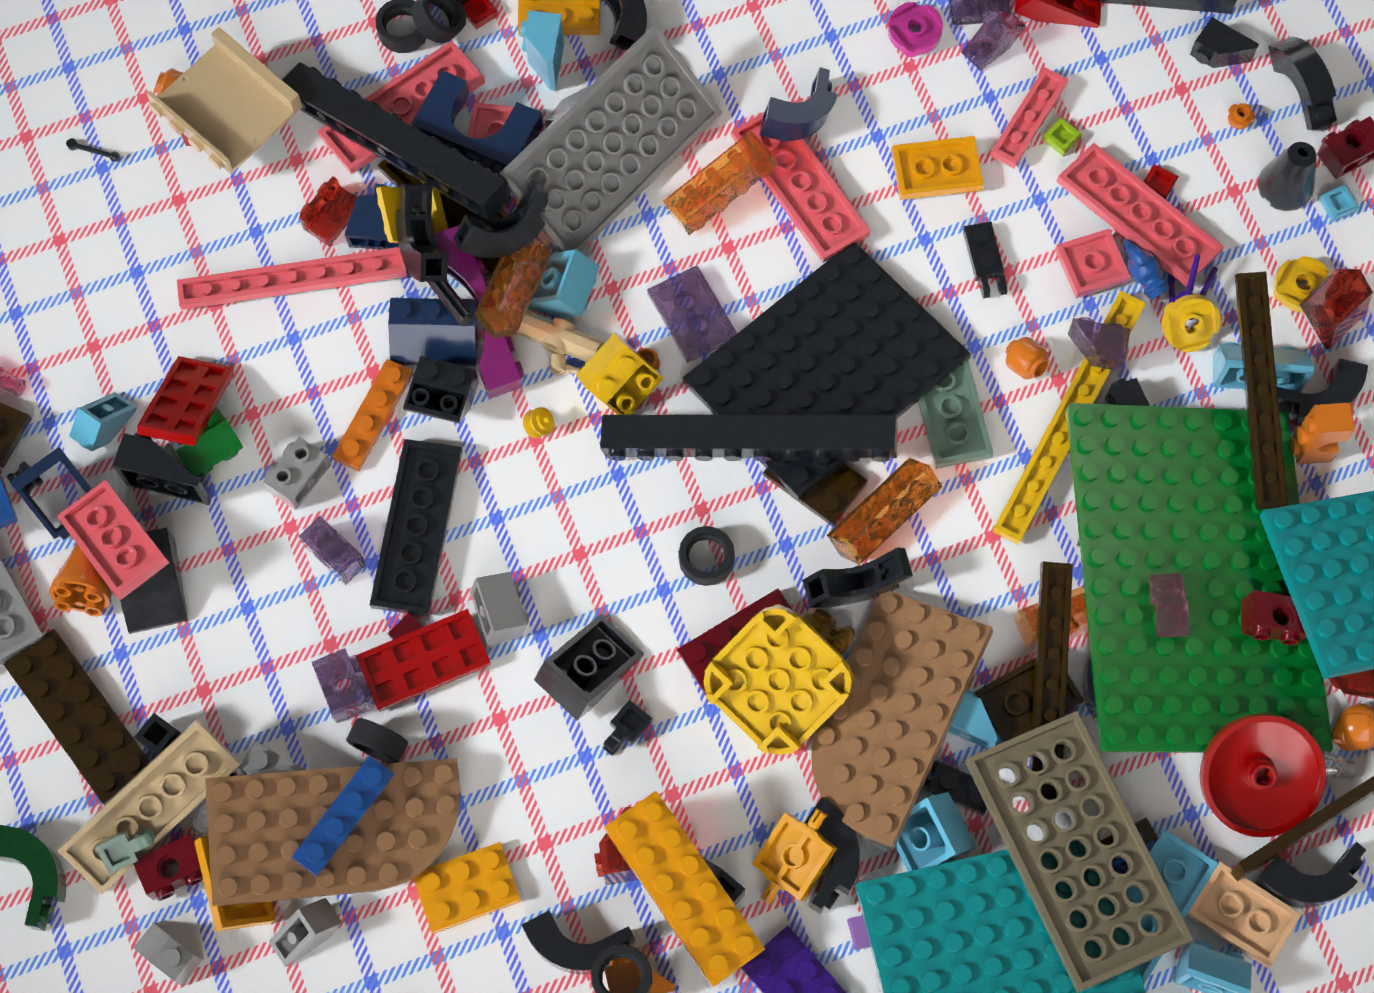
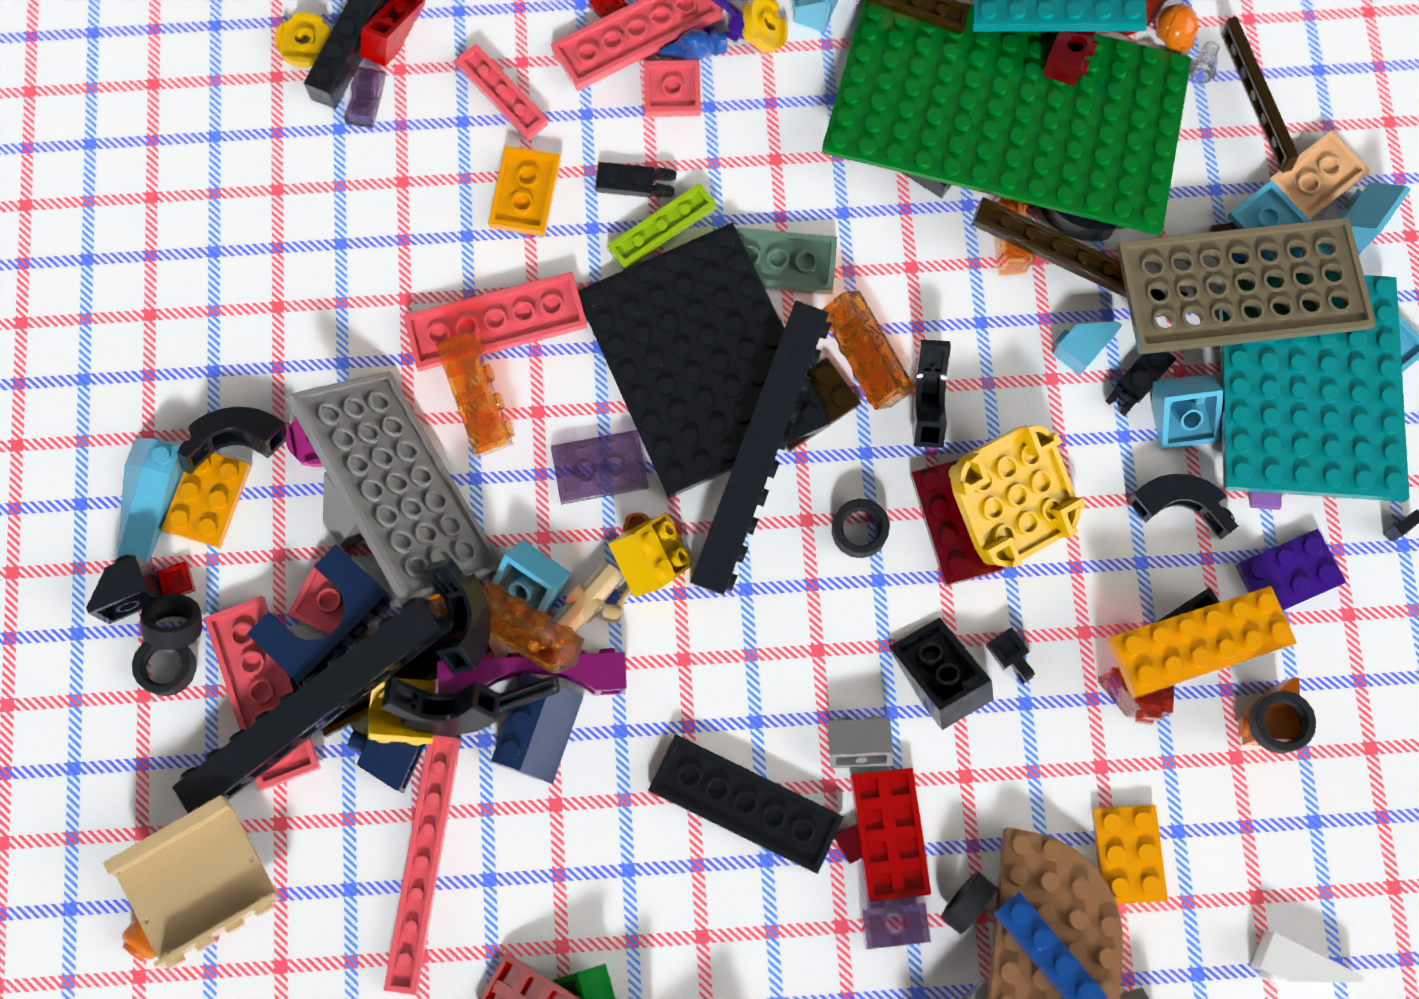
camera: 75 degrees left, 5 degrees up
light grey brick [263,436,331,510] -> none
clear purple brick [298,516,366,586] -> none
clear red bracket [299,176,357,247] -> none
orange plate [332,359,414,472] -> none
black slope [403,356,479,424] -> none
medium azure slope [520,10,565,91] -> none
black arch [521,910,635,975] -> none
yellow wheel [523,407,555,438] -> none
light orange plate [752,808,837,904] -> none
dark blue arch [759,67,838,141] -> none
pearl gold plate [803,608,855,655] -> none
medium nougat plate [811,591,994,849] -> none
dark pink plate [888,2,943,57] -> none
clear purple slope [961,9,1027,71] -> none
dark brown plate [974,658,1084,742] -> none
yellow plate [992,290,1146,545] -> none
orange head [1005,337,1049,380] -> none
lime tile [1042,117,1082,156] -> none
slope [1068,317,1131,371] -> none
black brick [1105,377,1150,406] -> none
clear pink slope [1150,573,1190,637] -> none
red dish [1199,713,1326,838] -> none
black arch [1254,842,1366,908] -> none
none -> lime plate [607,183,716,270]

